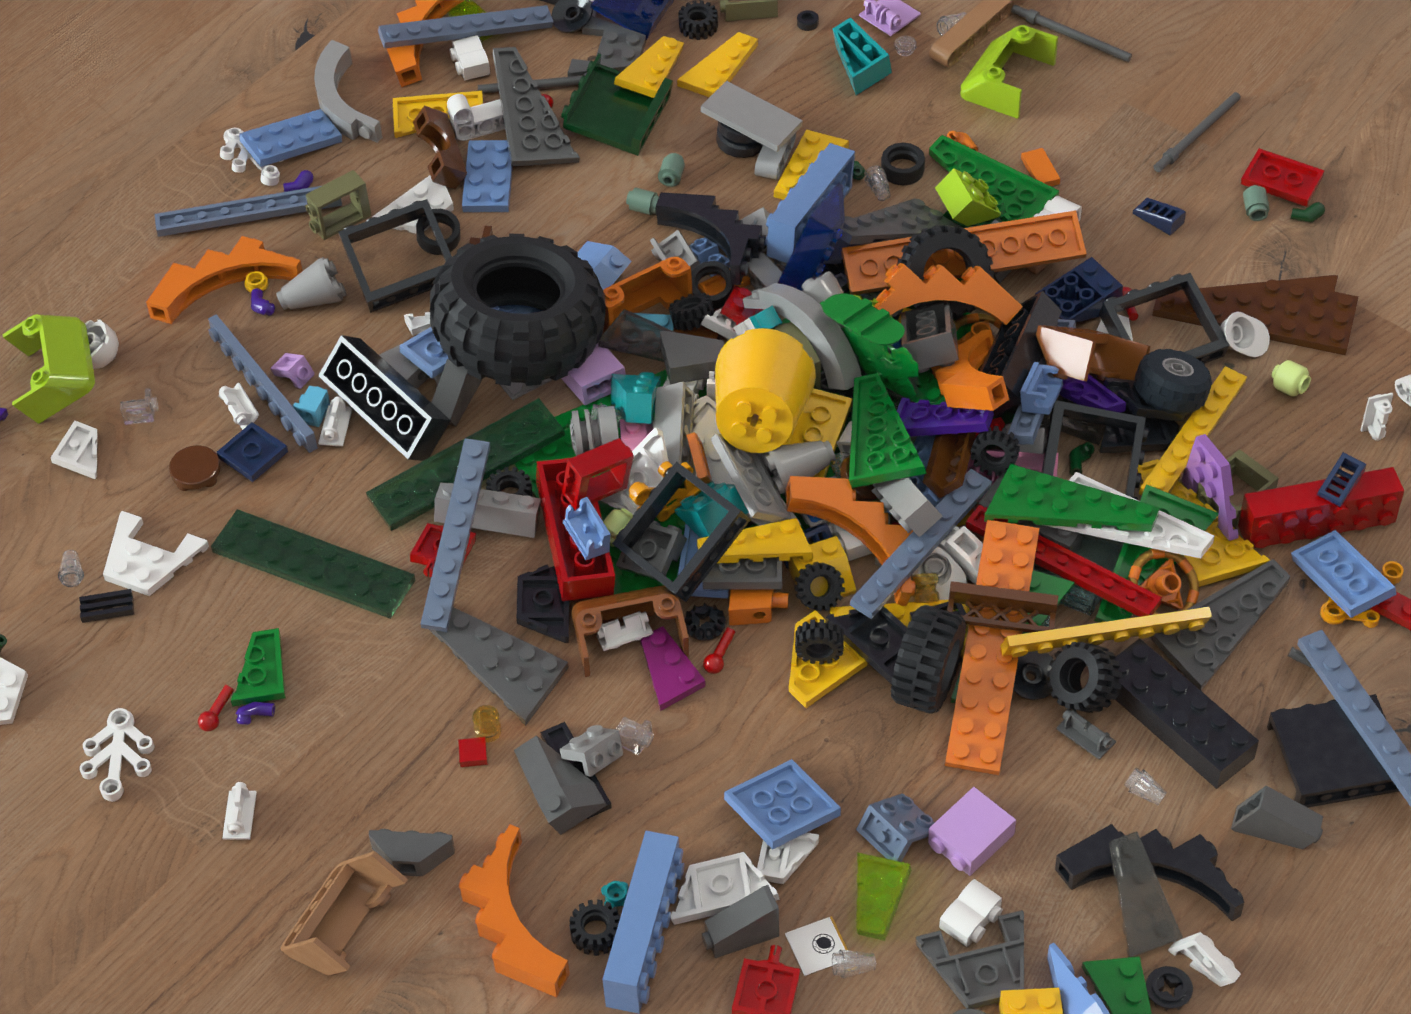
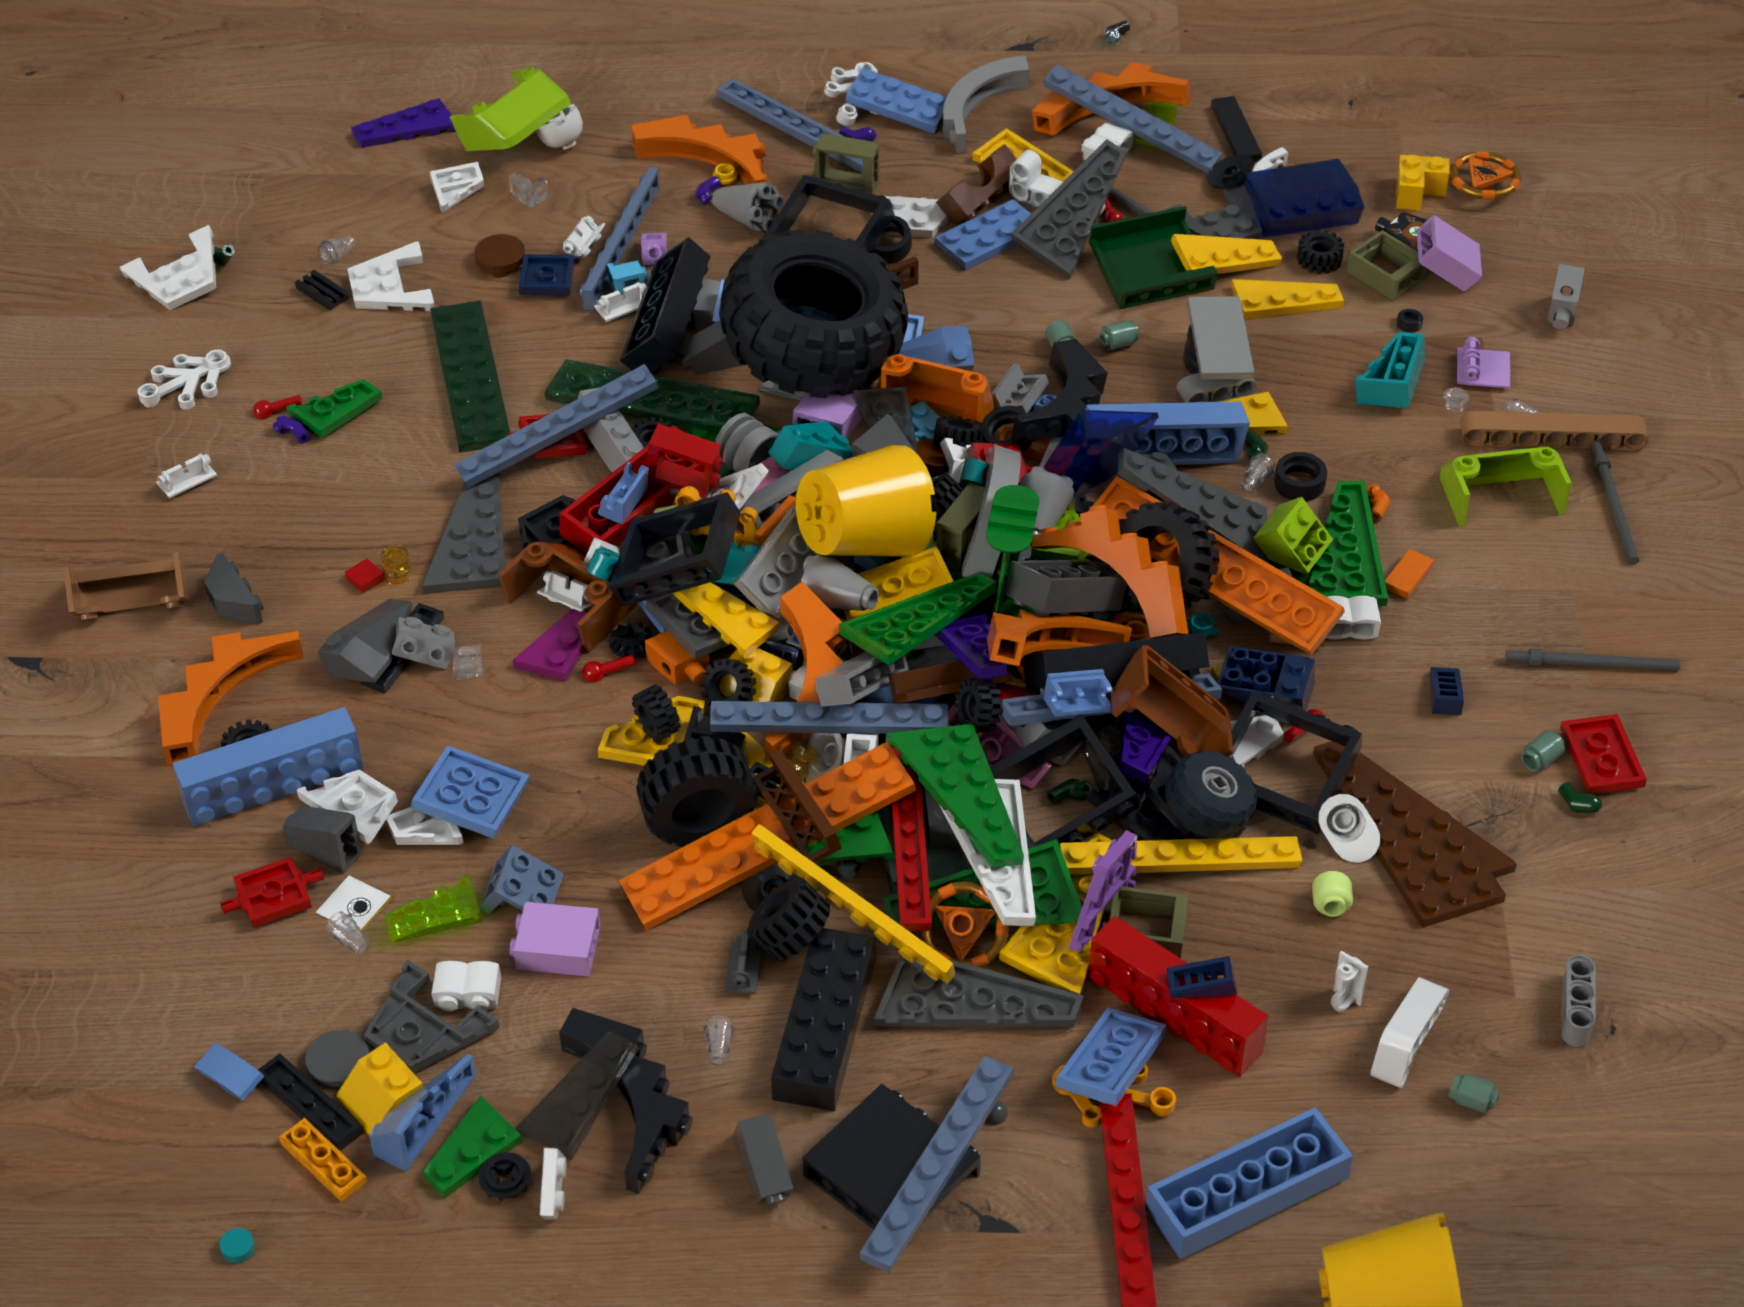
camera: 50 degrees right, 5 degrees down
none -> teal leg [584,537,620,580]

